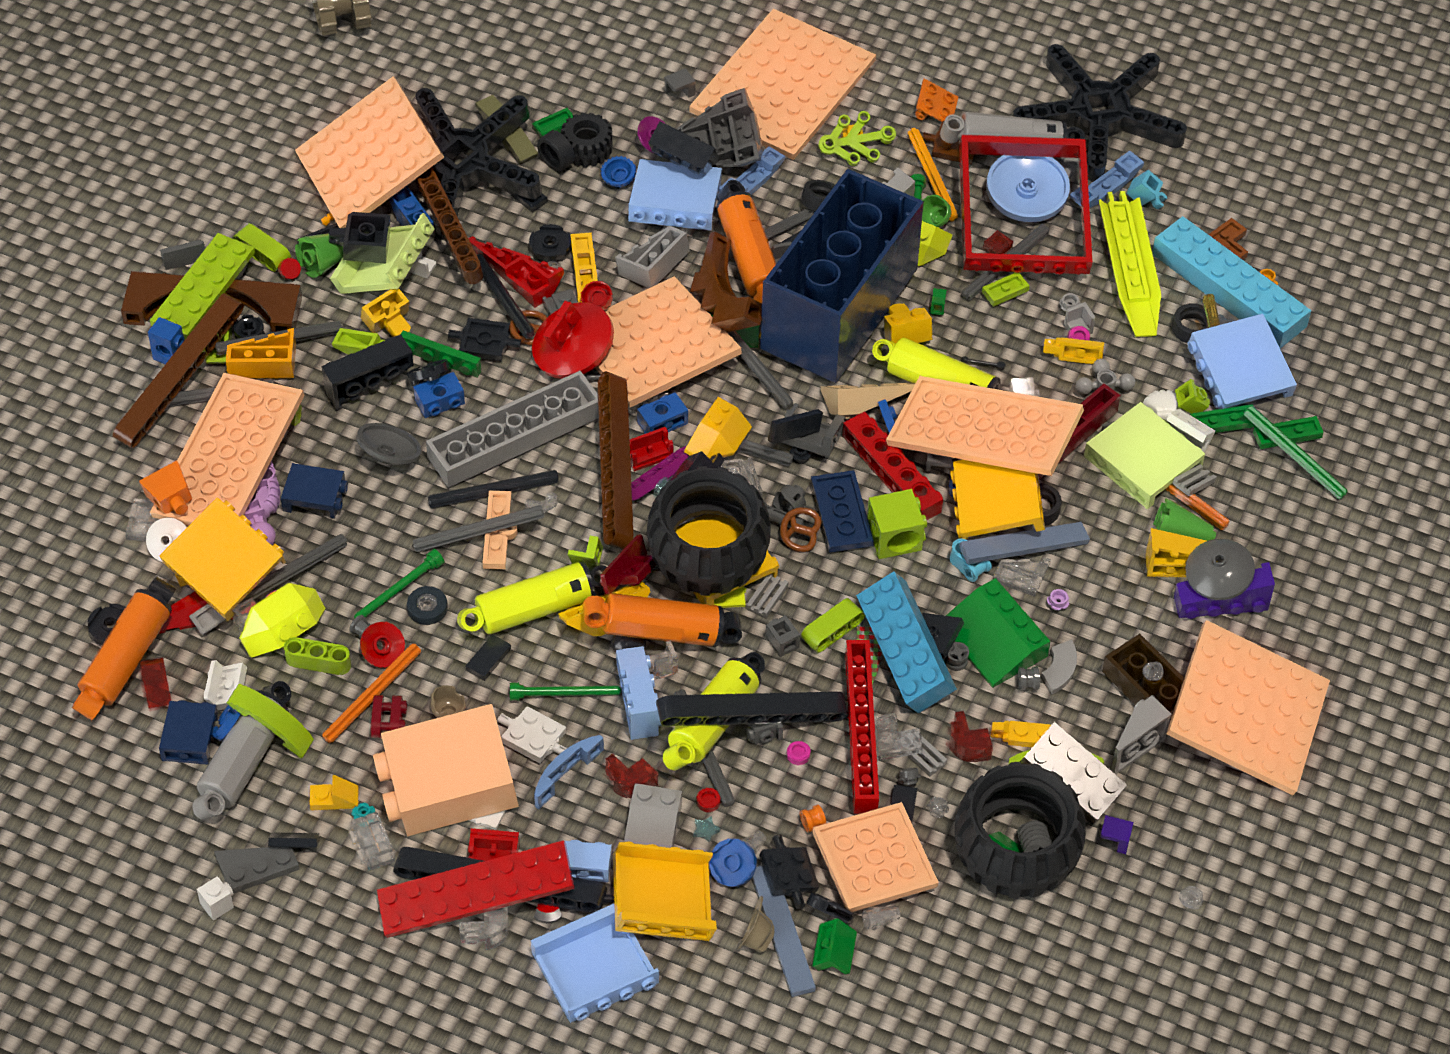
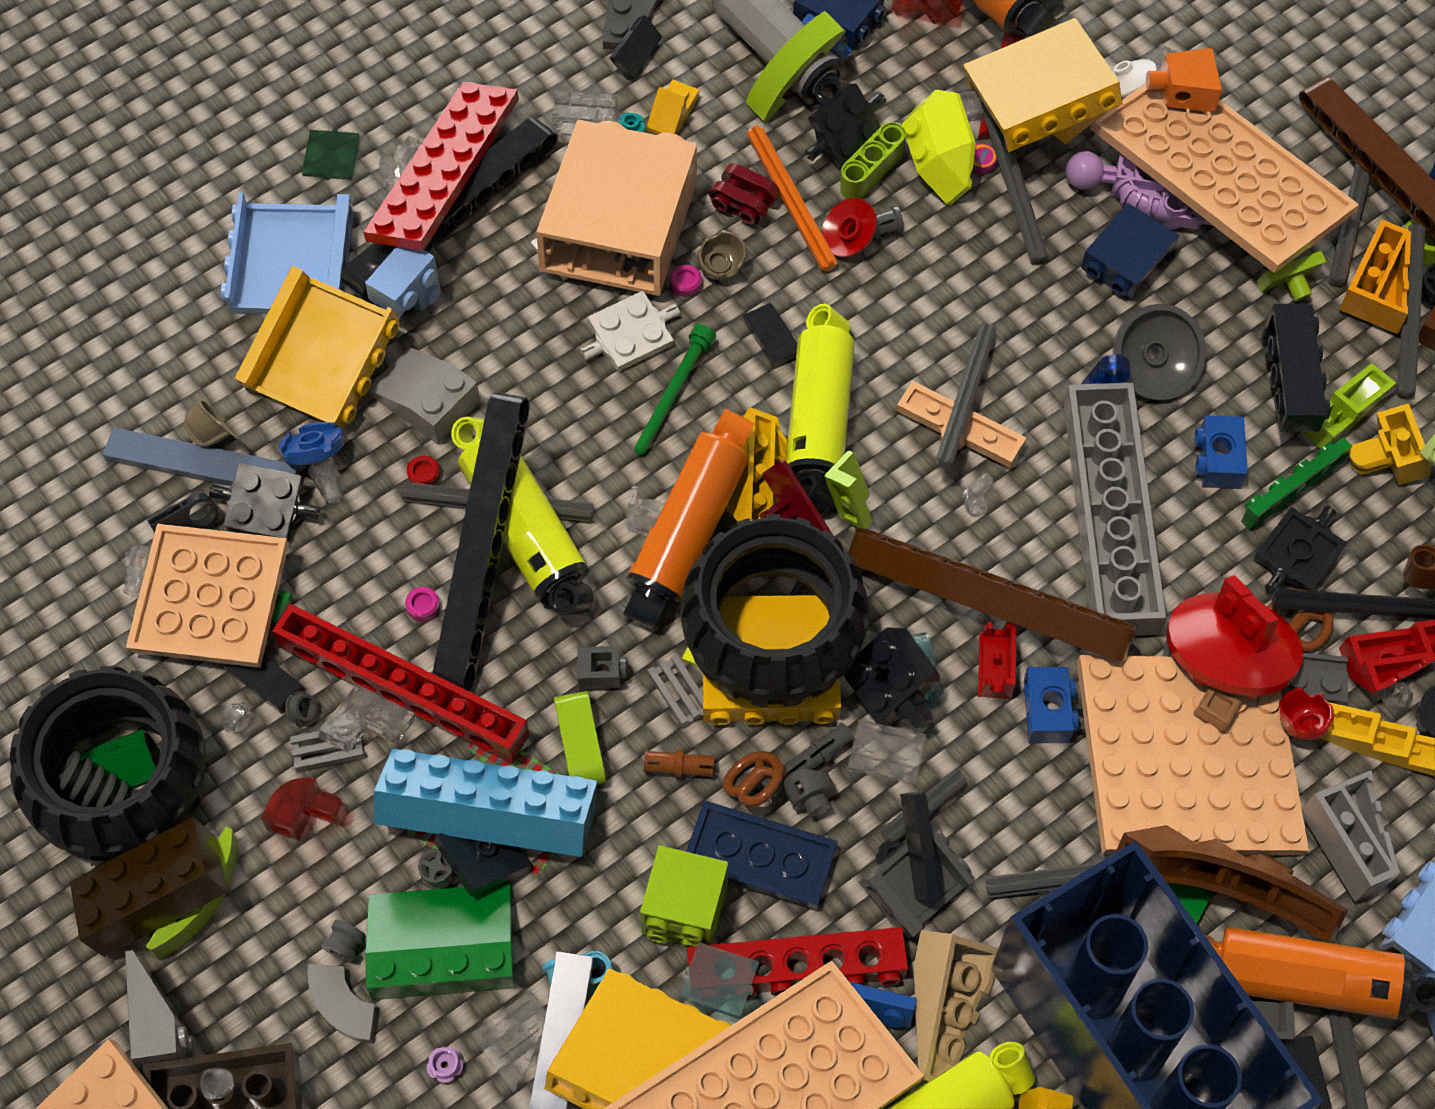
camera: 120 degrees right, 10 degrees up
white bracket [204,660,247,711] -> none
green piece [354,549,445,619] -> none
black bush [406,586,448,625] -> none
black plate [407,359,452,386] -> none
black axle [428,470,559,508] -> none
red hinge [468,828,520,861] -> none
medium blue slope [534,735,604,810] -> none
clear red brick [605,753,658,799] -> none
light blue wedge [616,646,662,740] -> none
magenta beam [631,446,690,501] -> none
yellow wedge [684,397,752,459] -> none
clear light blue piece [693,816,721,842] -> none
orange wheel [799,804,827,833] -> none
green panel [812,918,857,975] -> none
yellow hinge [991,720,1051,748] -> none
dark purple panel [1101,815,1134,854] -> none
none -> clear green piece [302,129,360,181]
none -> dark orange pin [643,750,714,778]
none -> clear light blue piece [679,942,759,1019]
none -> black plate [805,83,886,169]
none -> clear blue plate [1081,354,1131,384]
none -> medium nougat tile [1193,686,1242,732]

